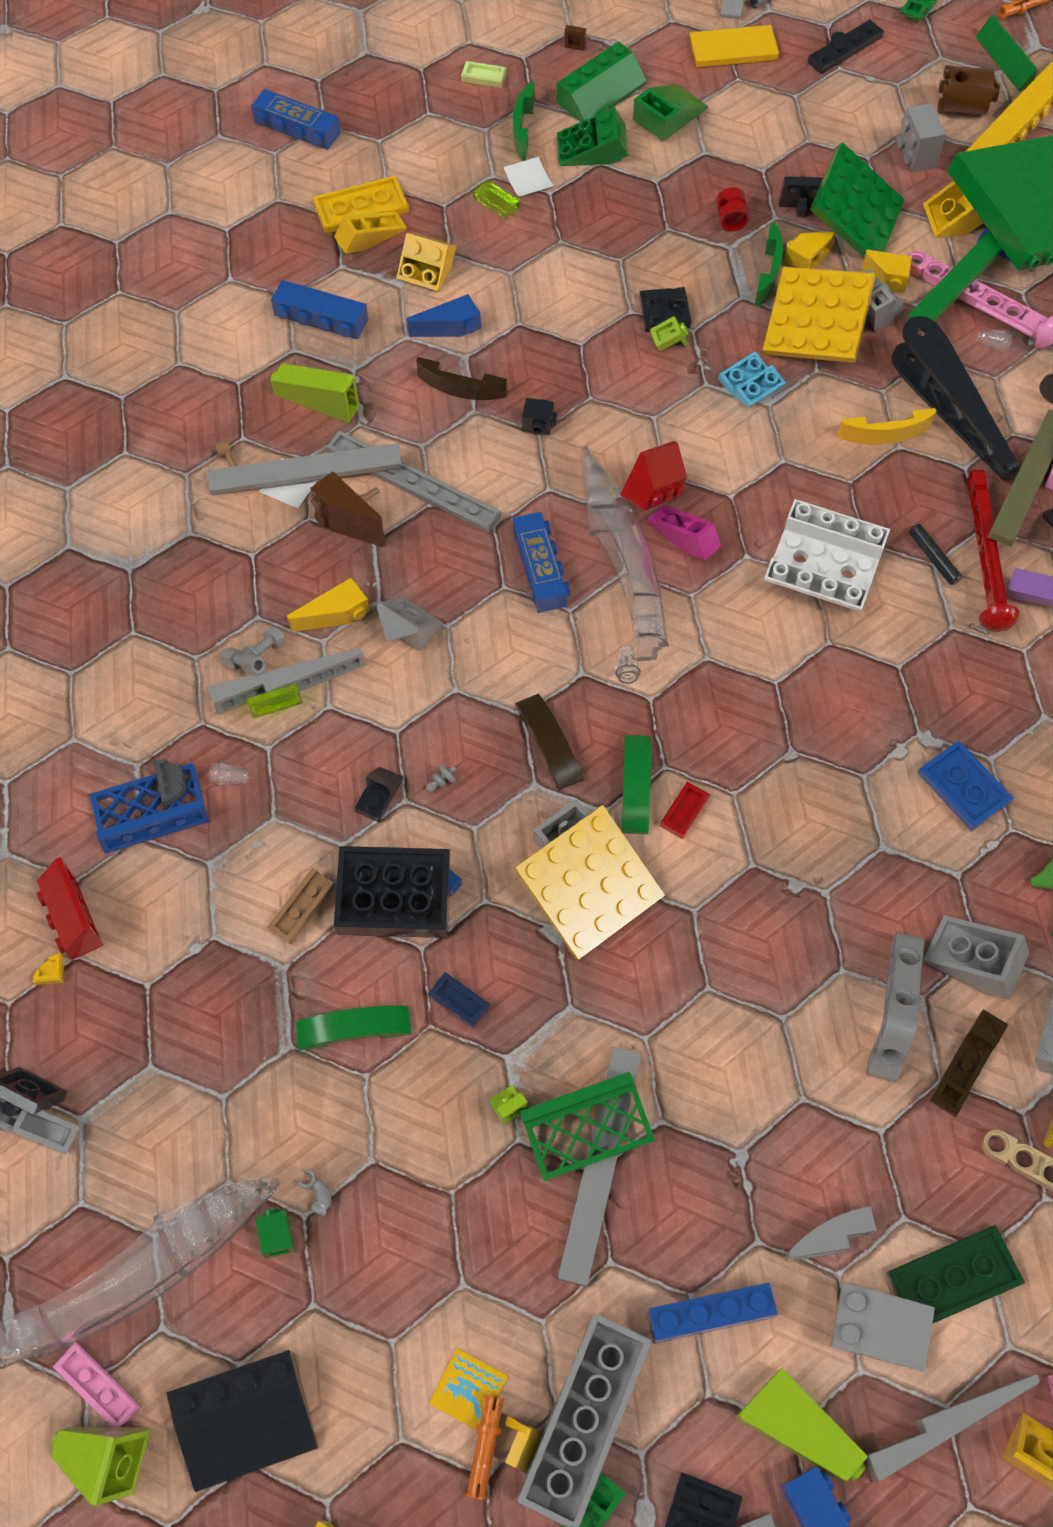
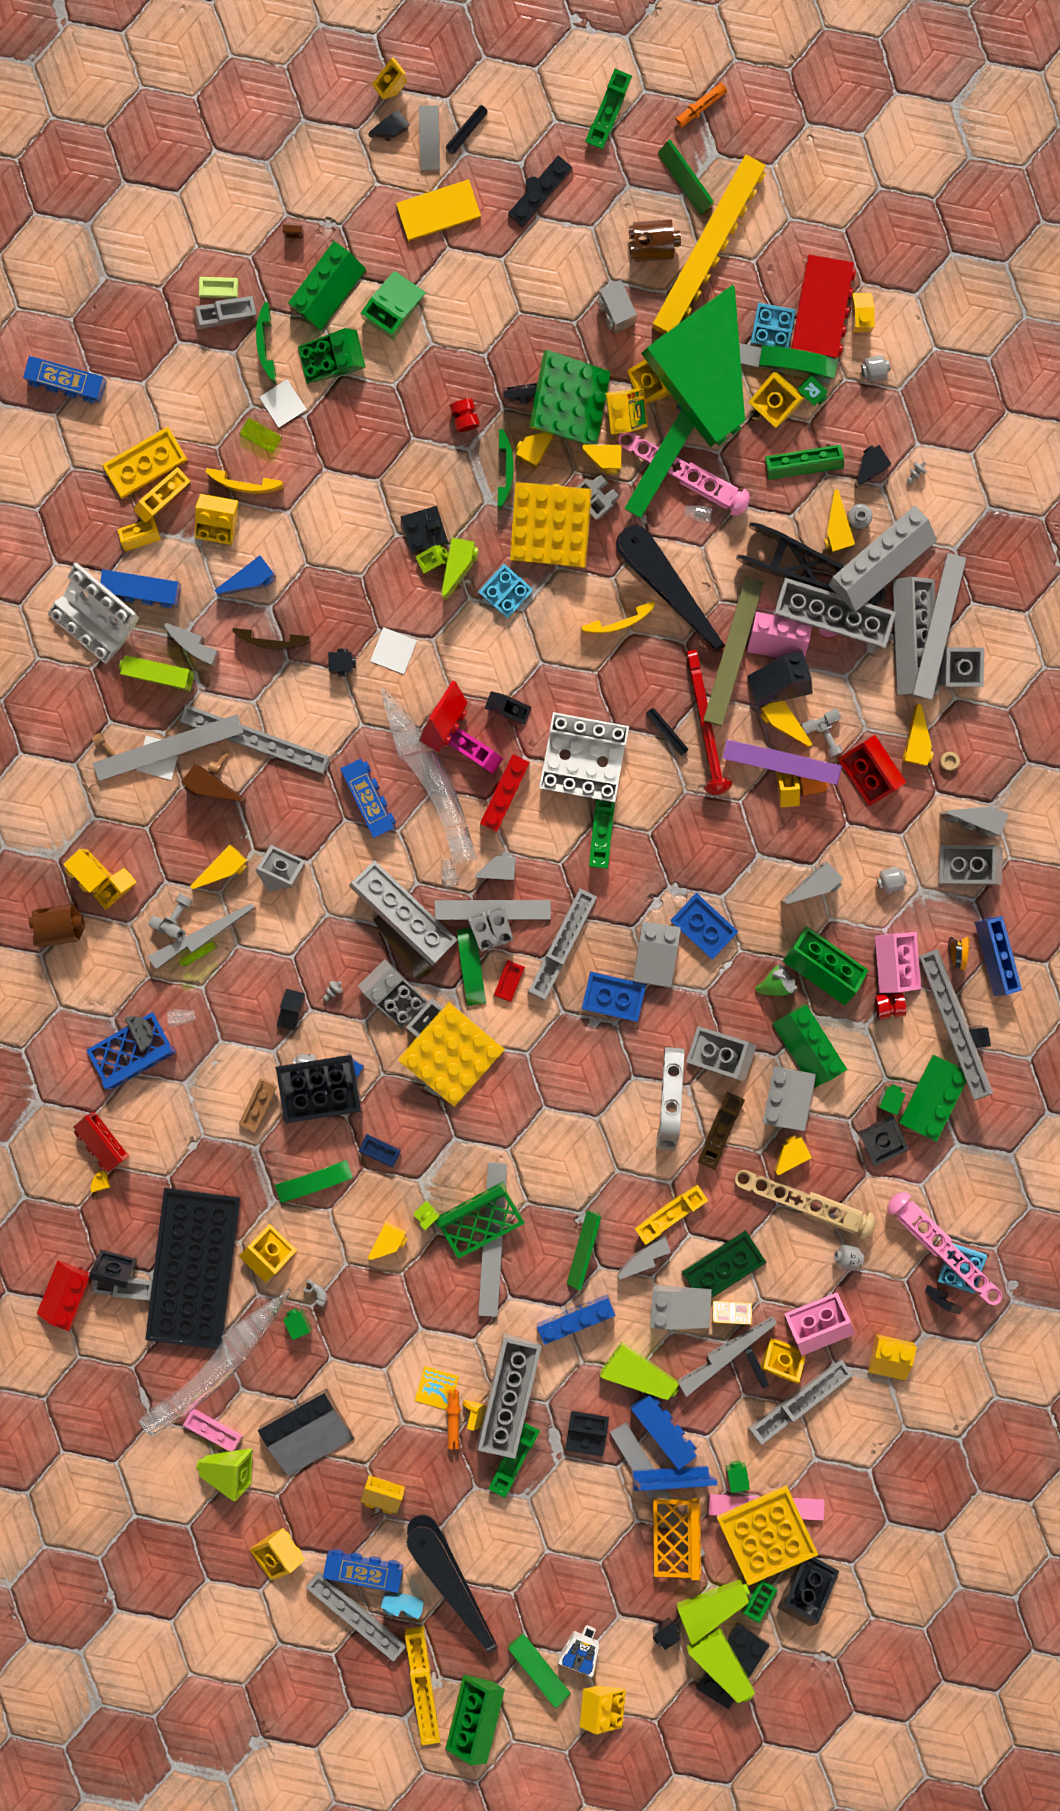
camera: 15 degrees left, 25 degrees up
none -> reddish brown cylinder [28,904,85,947]
none -> white slope [47,563,139,664]
none -> yellow brick [63,849,112,893]
none -> yellow slope [93,868,137,910]
none -> yellow slope [117,517,161,551]
none -> black plate [145,1187,241,1350]
none -> light grey slope [164,623,220,666]
none -> light grey slope [193,296,257,330]
none -> yellow slope [206,468,284,494]
none -> yellow slope [238,1224,297,1283]
none -> light grey plate [349,860,458,966]
none -> light grey slope [358,959,428,1029]
none -> yellow slope [368,1222,407,1260]
none -> white sticker [370,627,417,674]
none -> light grey slope [435,900,551,920]
none -> lime slope [441,538,479,600]
none -> light grey hips [468,905,514,951]
none -> light grey slope [476,852,516,880]
none -> red brick [480,754,530,832]
none -> black slope [484,691,531,725]
none -> light grey slope [527,888,597,1001]
none -> green slope [567,1211,601,1290]
none -> blue plate [581,971,646,1022]
none -> green slope [589,799,615,869]
none -> yellow slope [605,388,648,434]
none -> light grey slope [633,922,681,988]
none -> yellow slope [635,1185,708,1245]
none -> slope [712,1301,752,1324]
none -> black tile [744,1346,770,1389]

